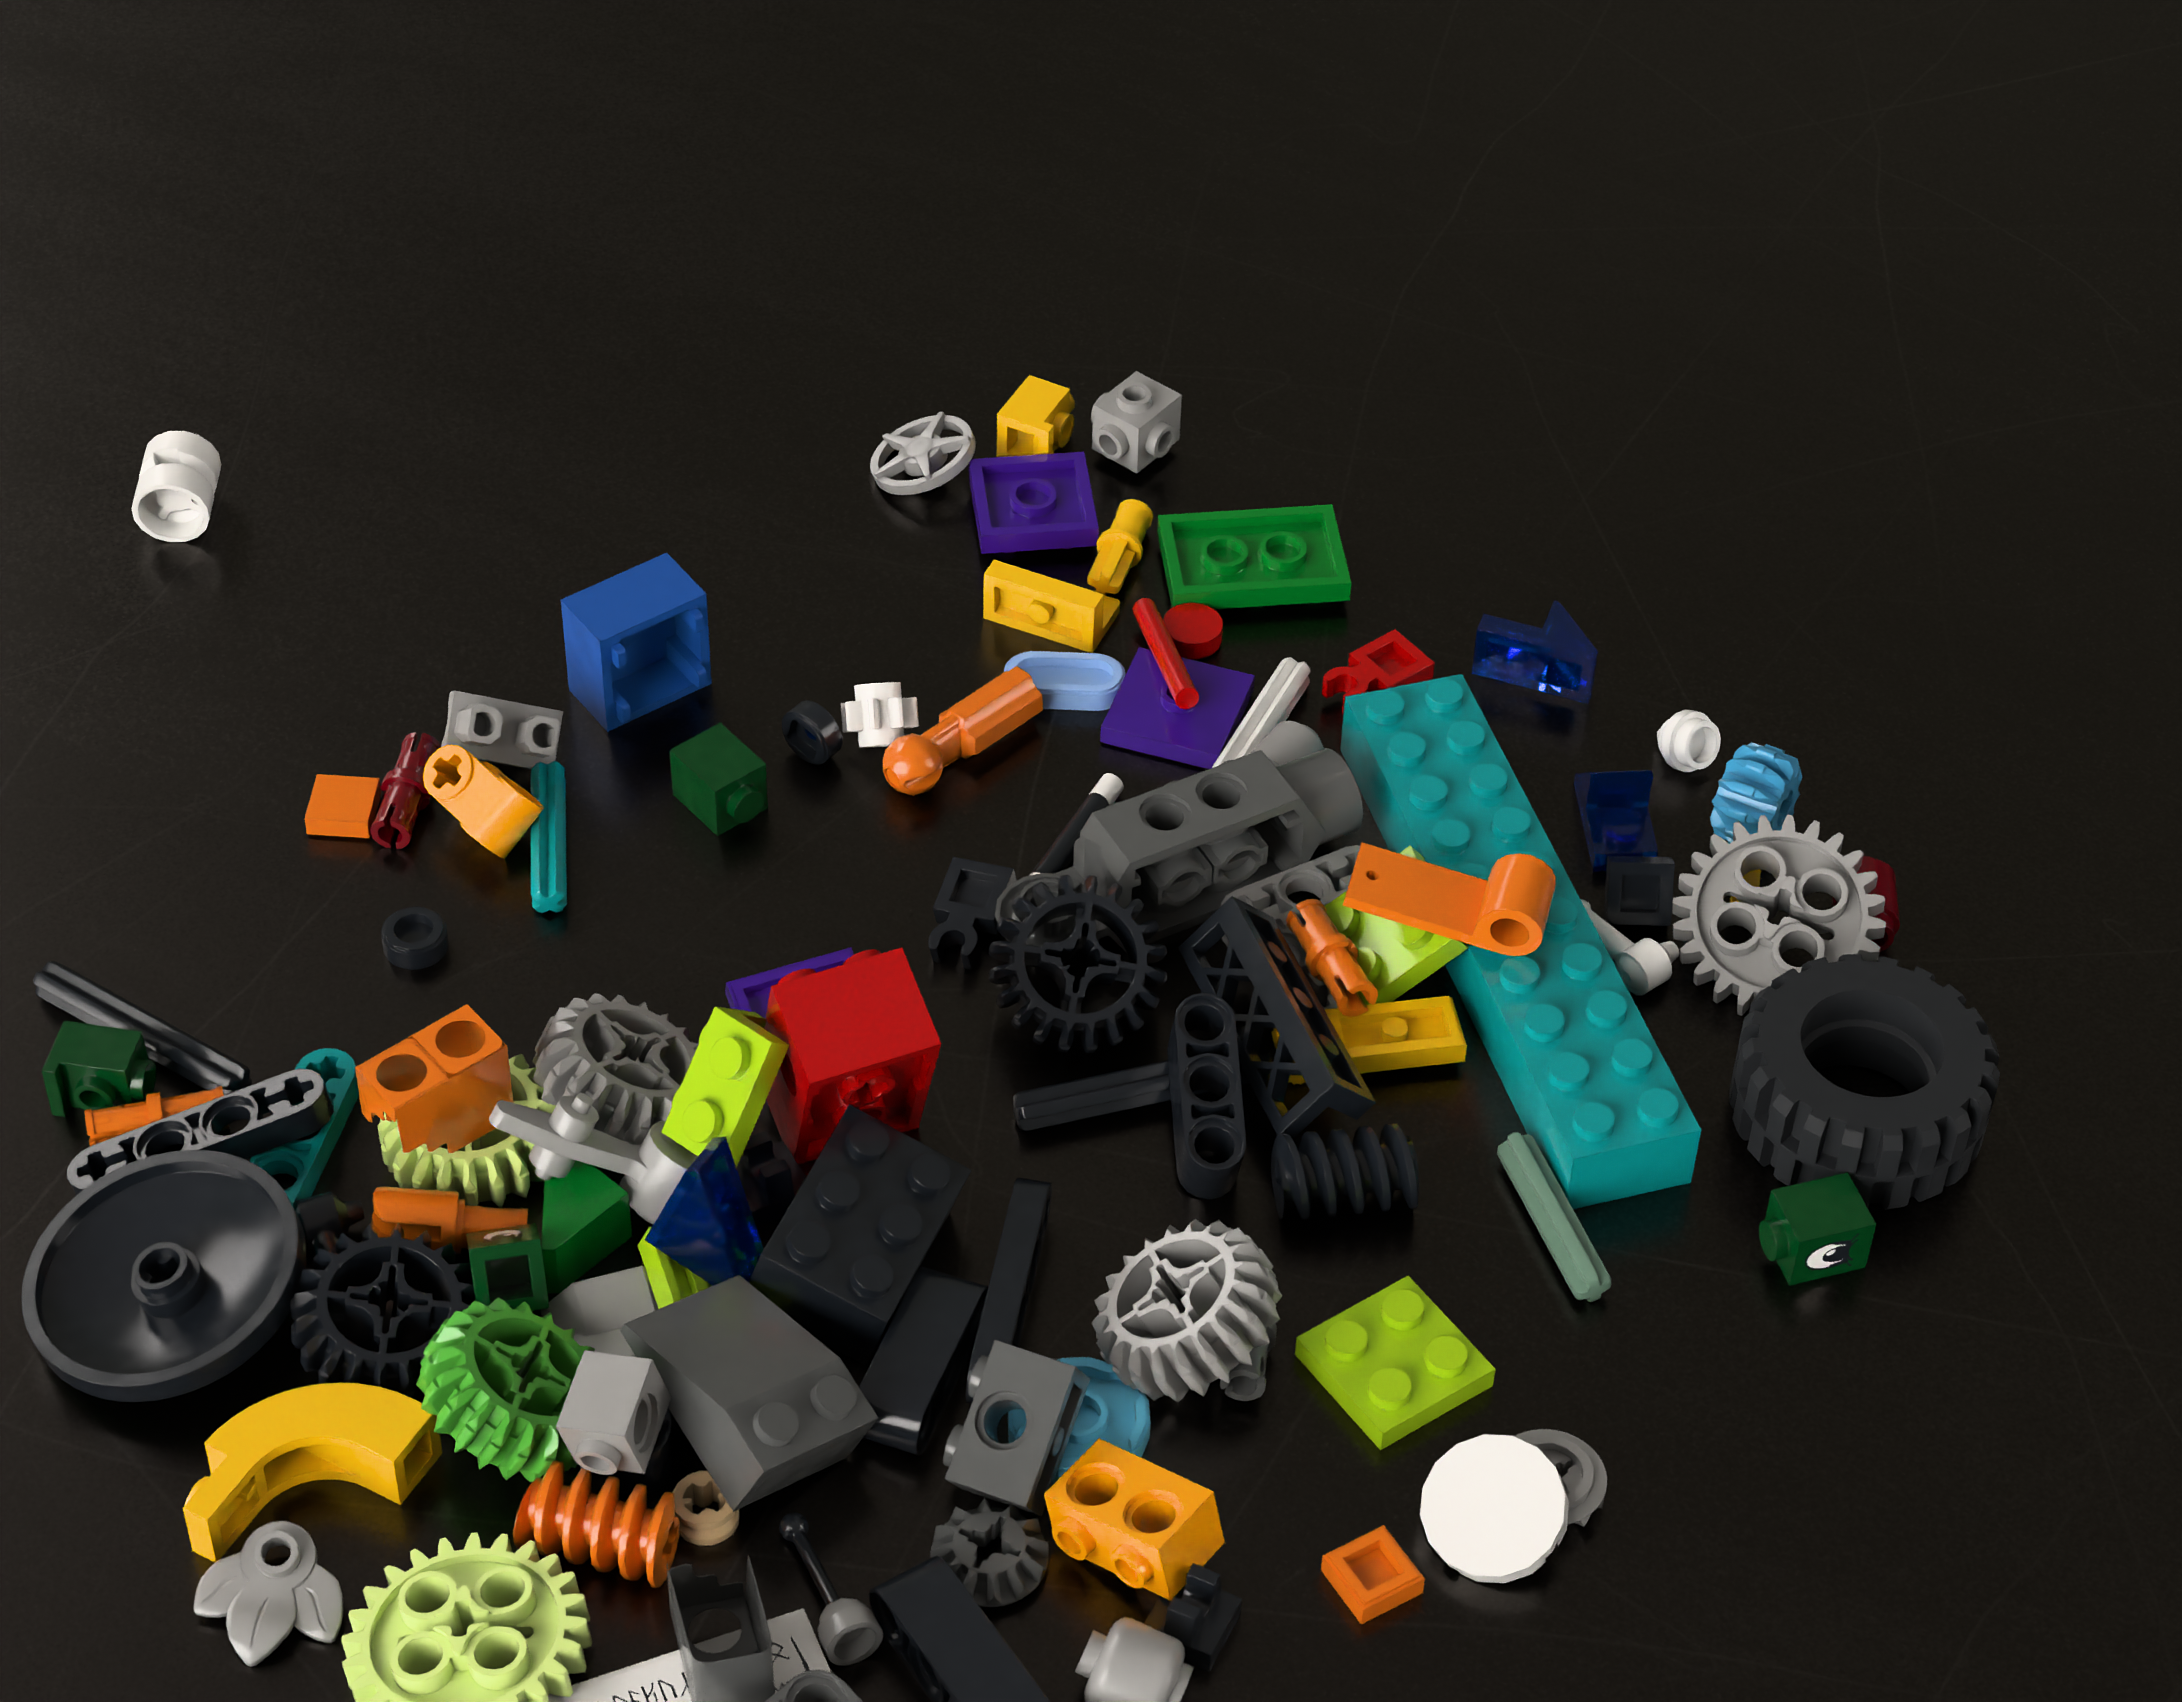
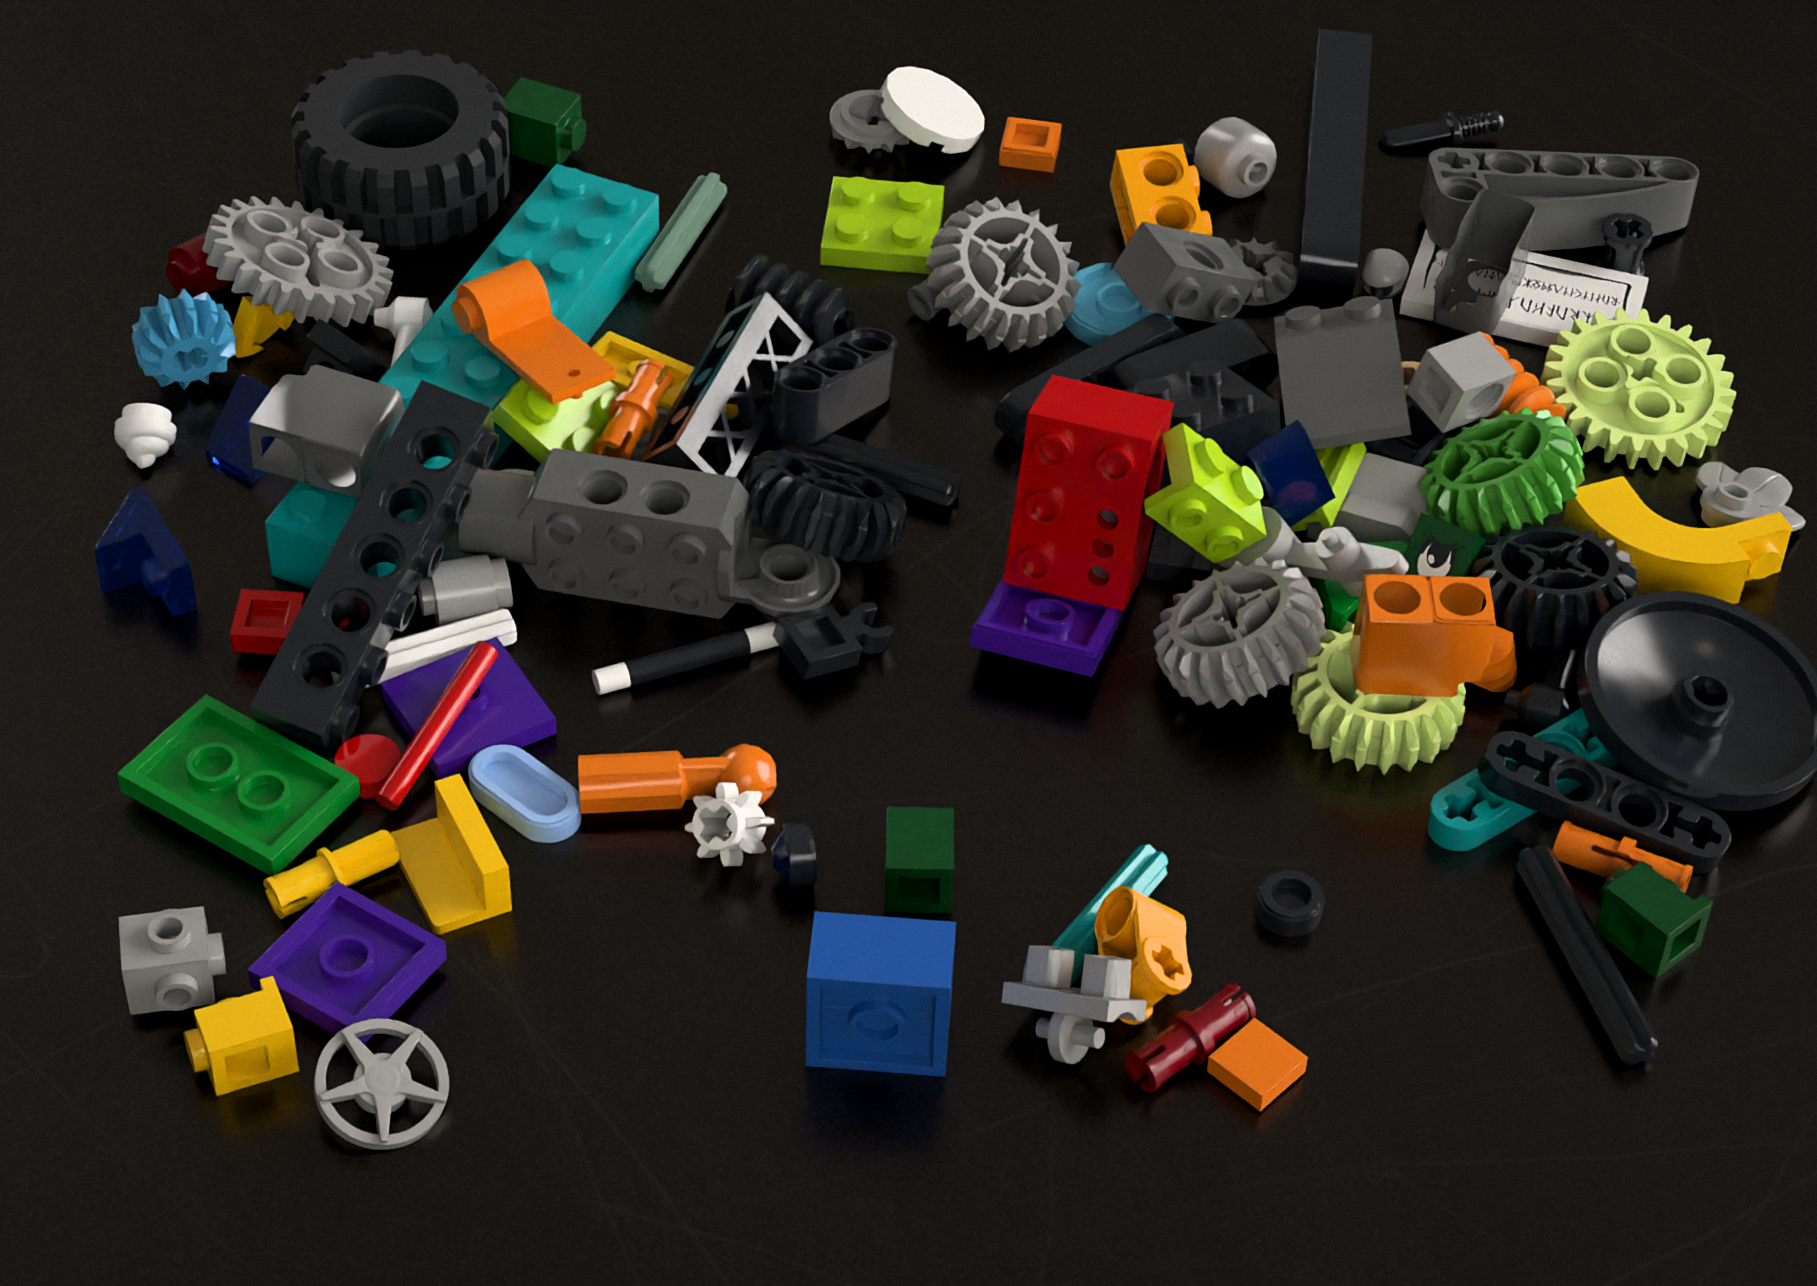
camera: 140 degrees left, 0 degrees up
none -> dark grey piece [249,364,405,498]
none -> black brick [250,380,499,759]

